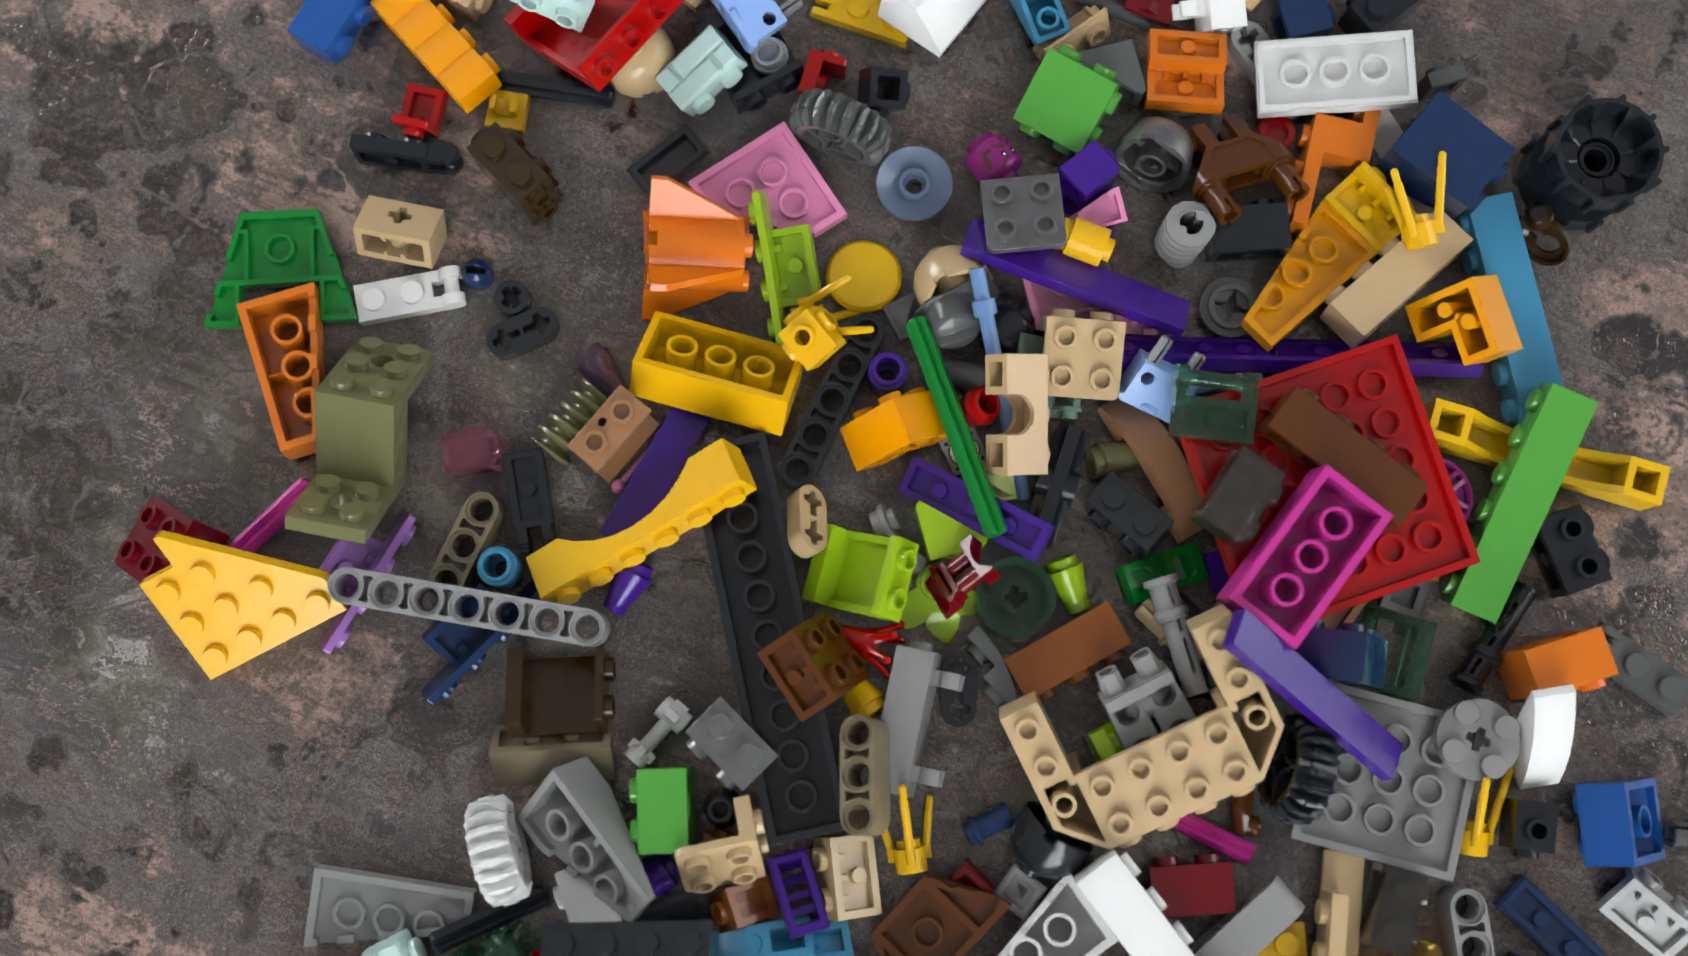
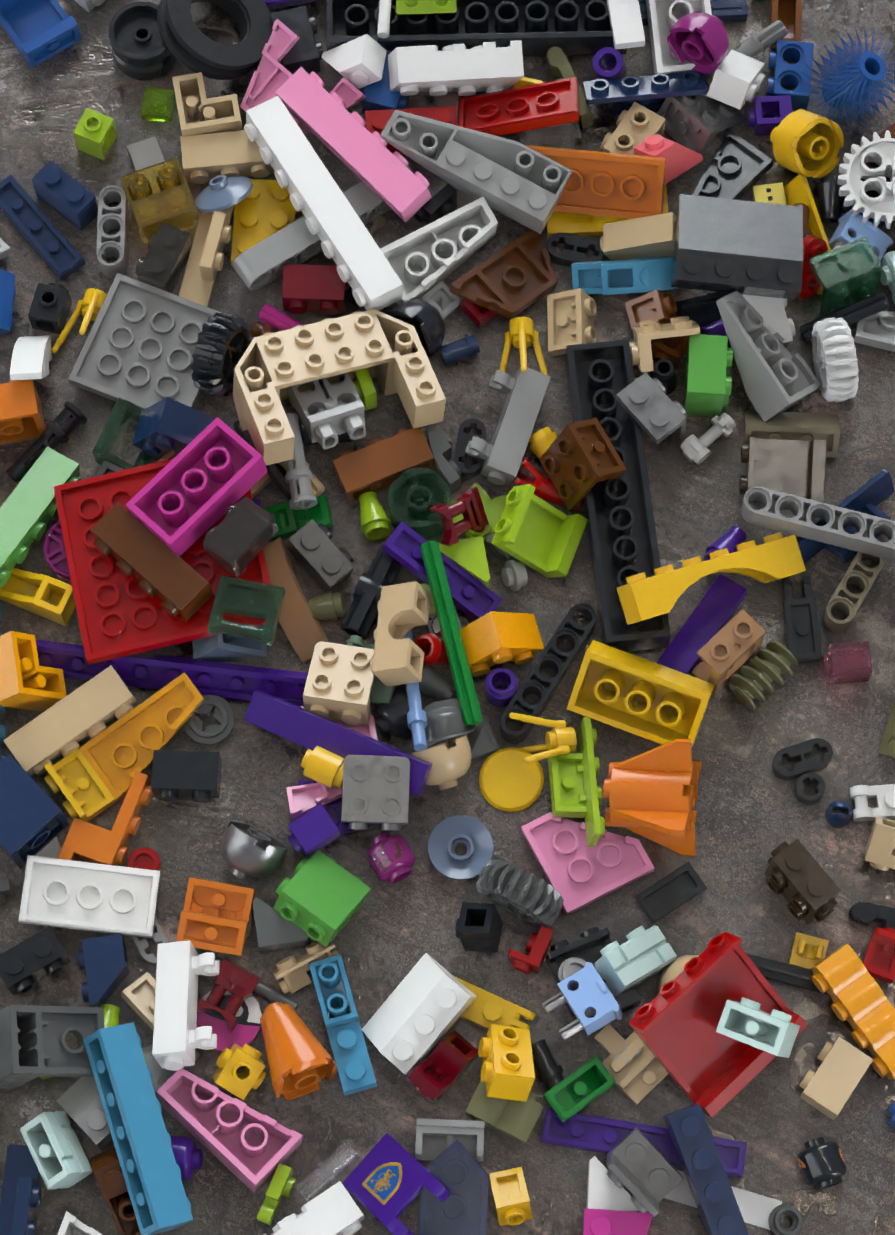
camera: 175 degrees left, 10 degrees down
dark azure brick [477,546,524,589] -> none
cone [574,342,629,398] -> none
dark purple slope [766,848,830,940] -> none
yellow brick [777,306,847,371] -> none
tan beam [787,484,828,559] -> none
dark tan beam [839,714,891,837] -> none
light blue piece [1118,335,1206,425] -> none
light grey piece [1154,201,1217,268] -> none
reddish brown connector [1189,113,1310,225] -> none
dark purple tile [1222,609,1403,781] -> none
yellow plant [1384,151,1447,251] -> none
light grey plate [1432,698,1520,781] -> none

